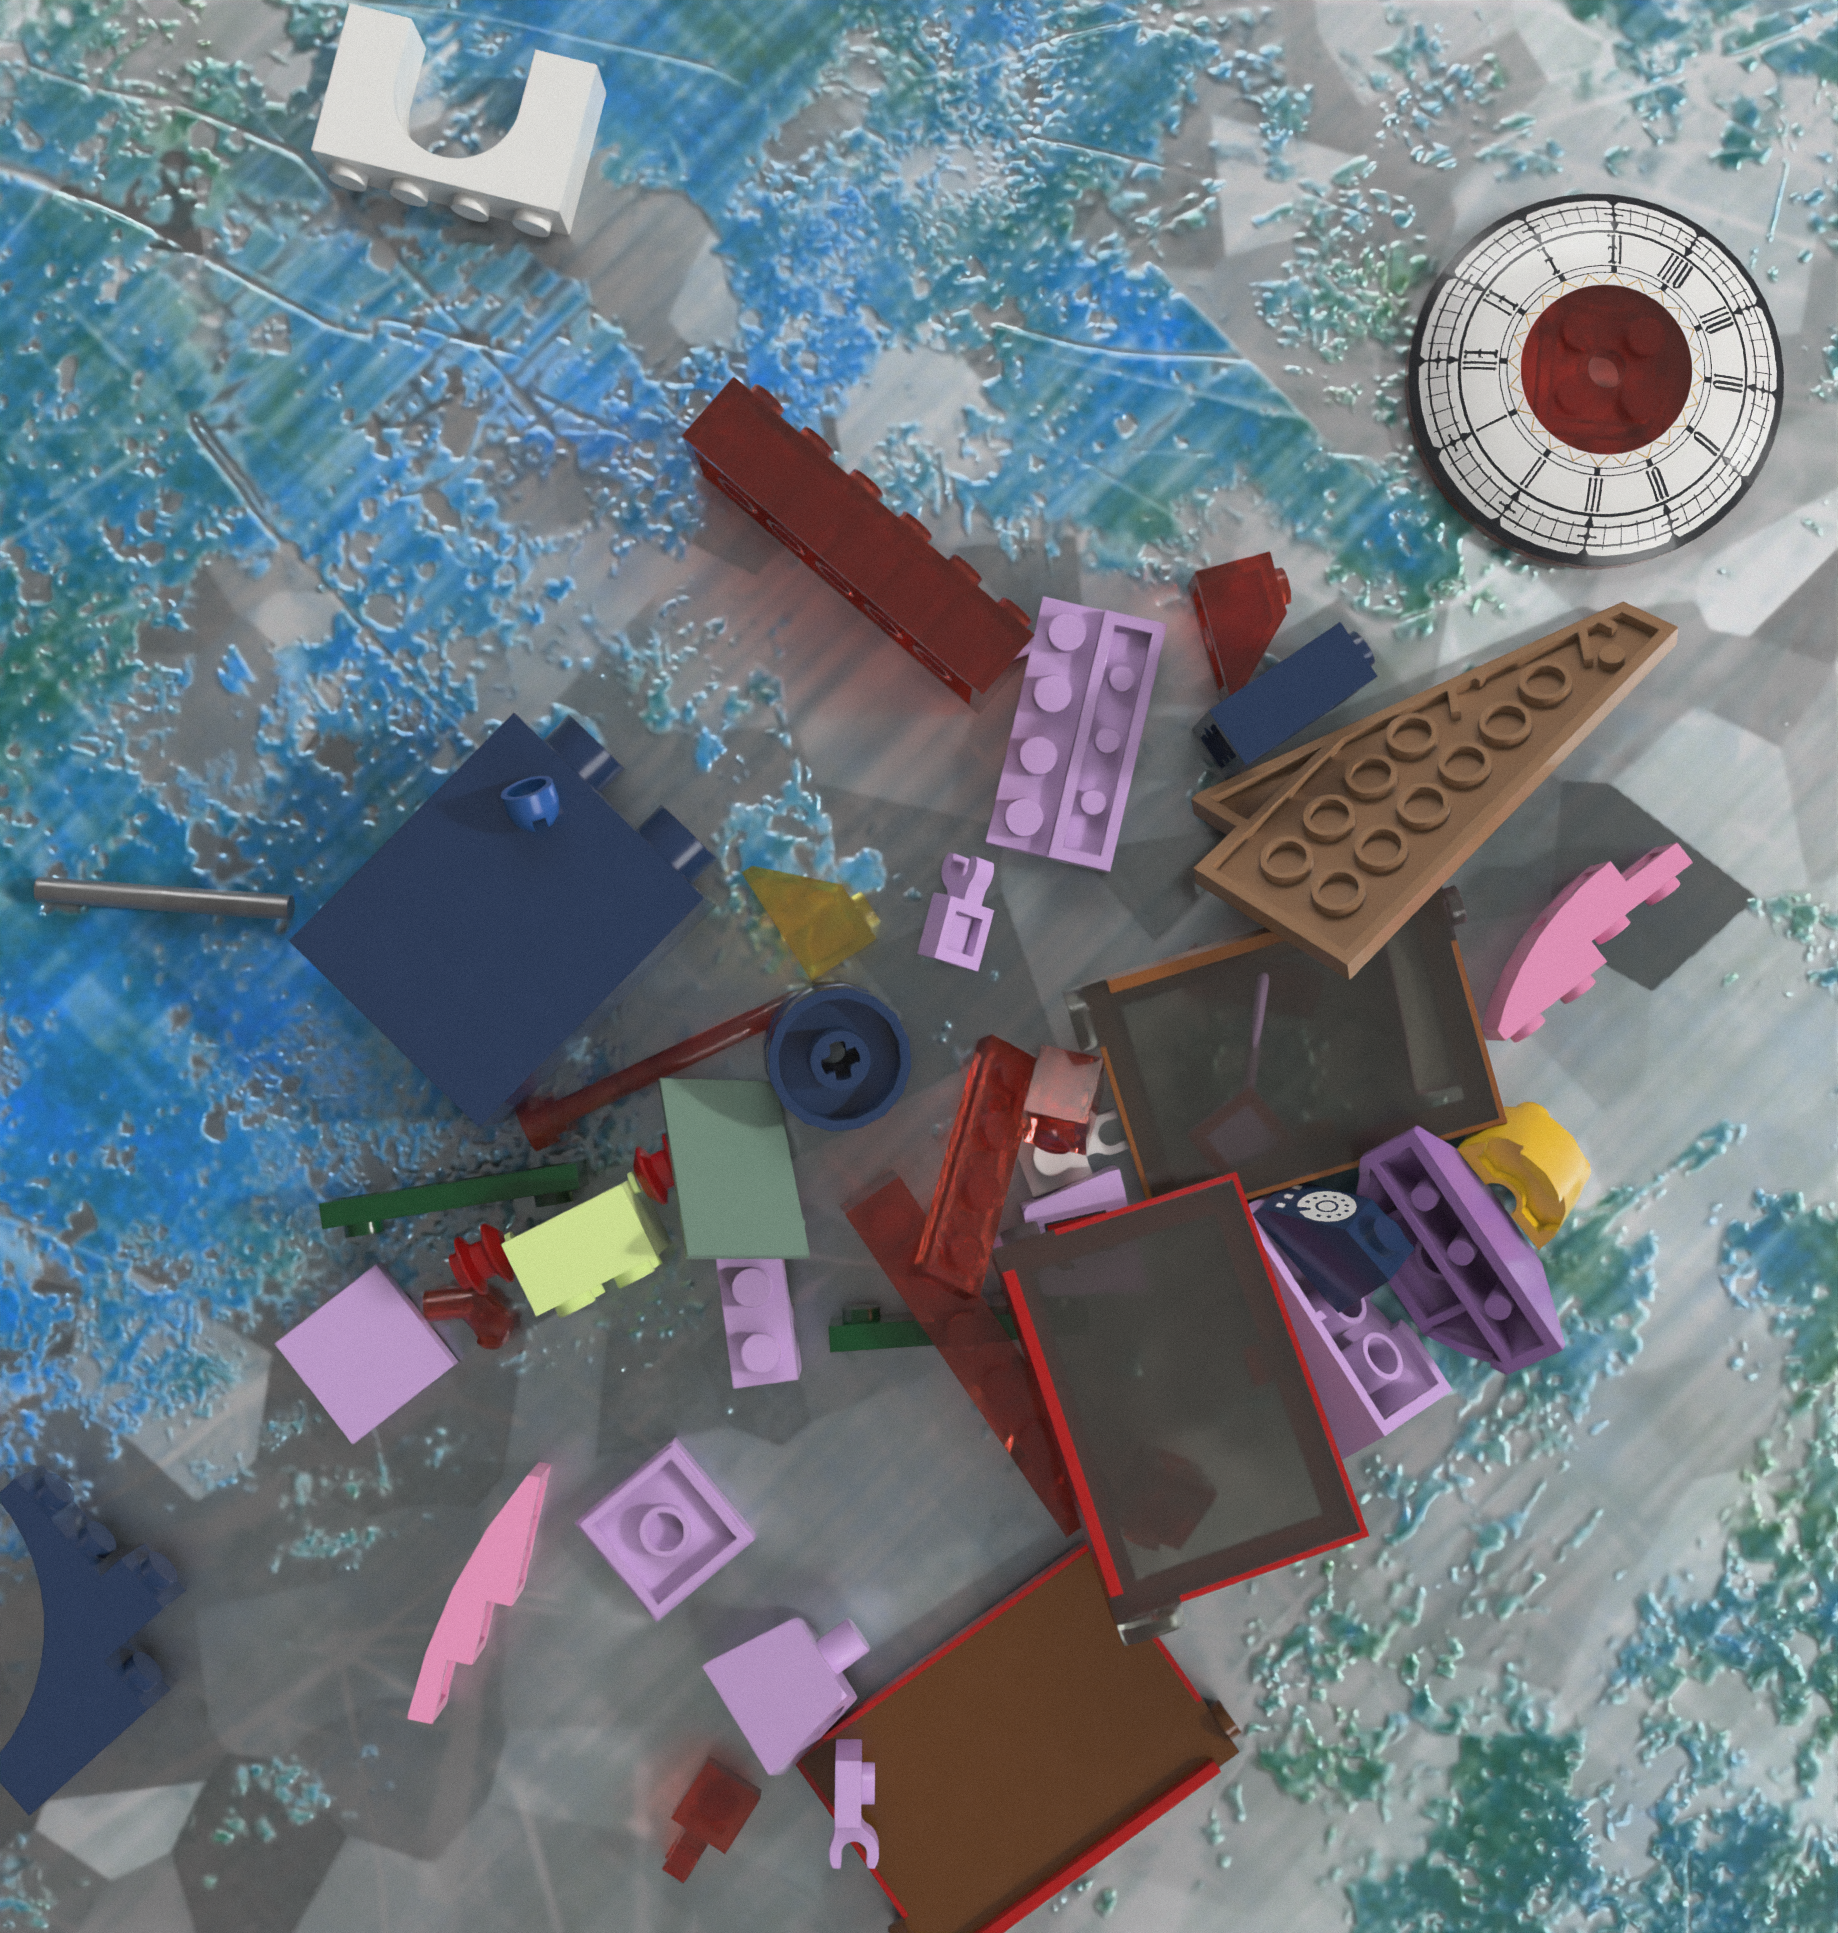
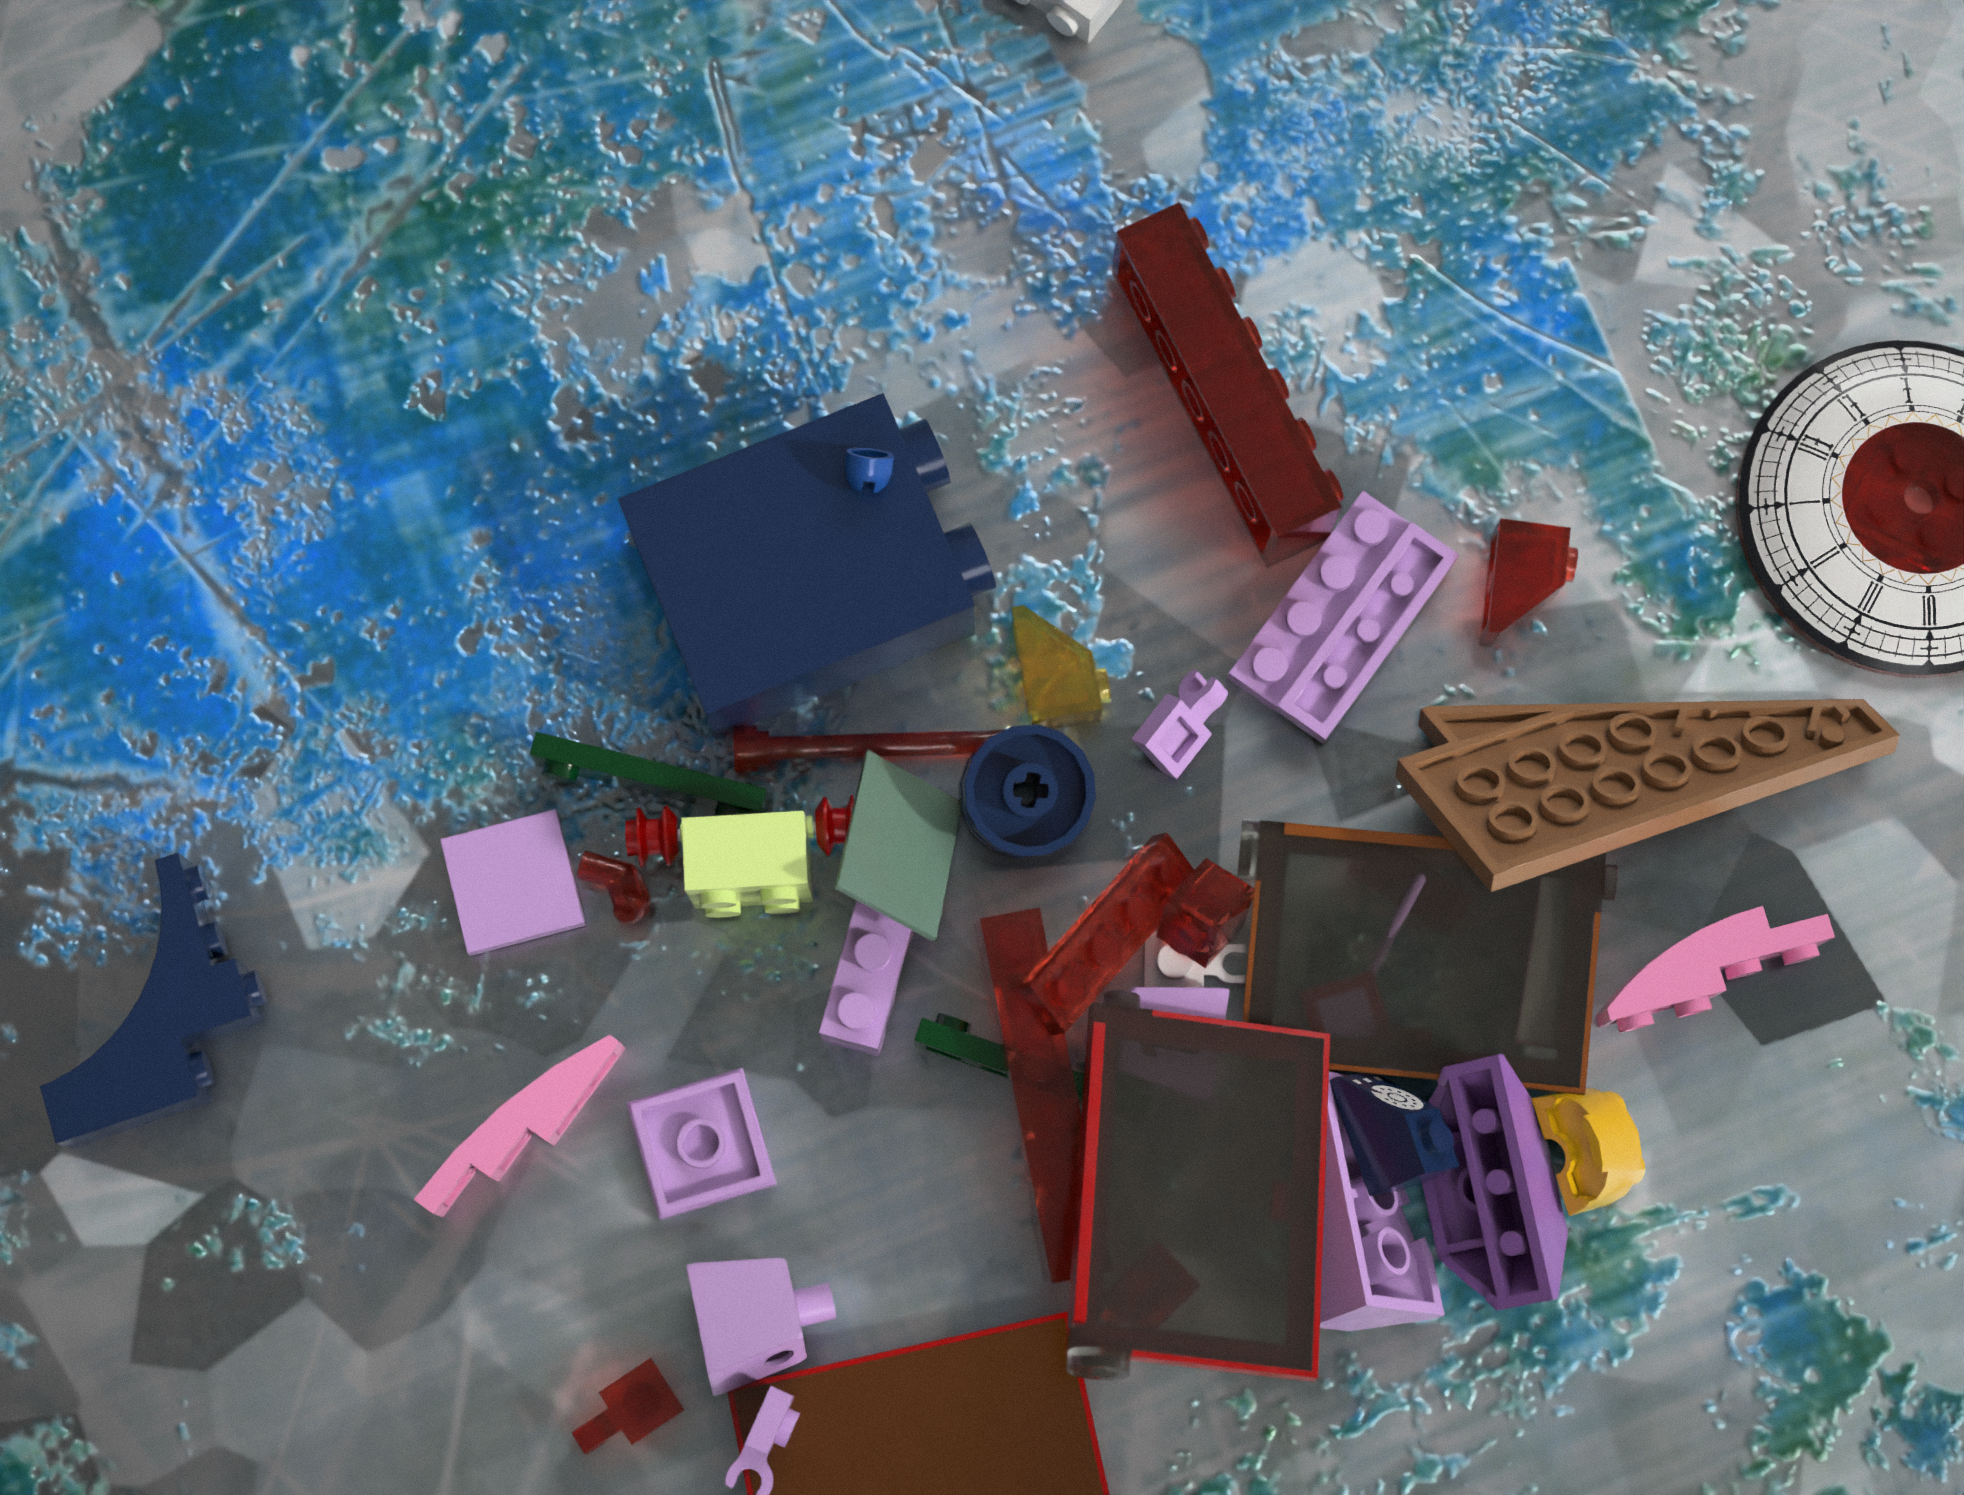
camera: 25 degrees right, 10 degrees down
flat silver bar [34,877,295,920] -> none
dark blue window [1191,622,1378,780] -> none

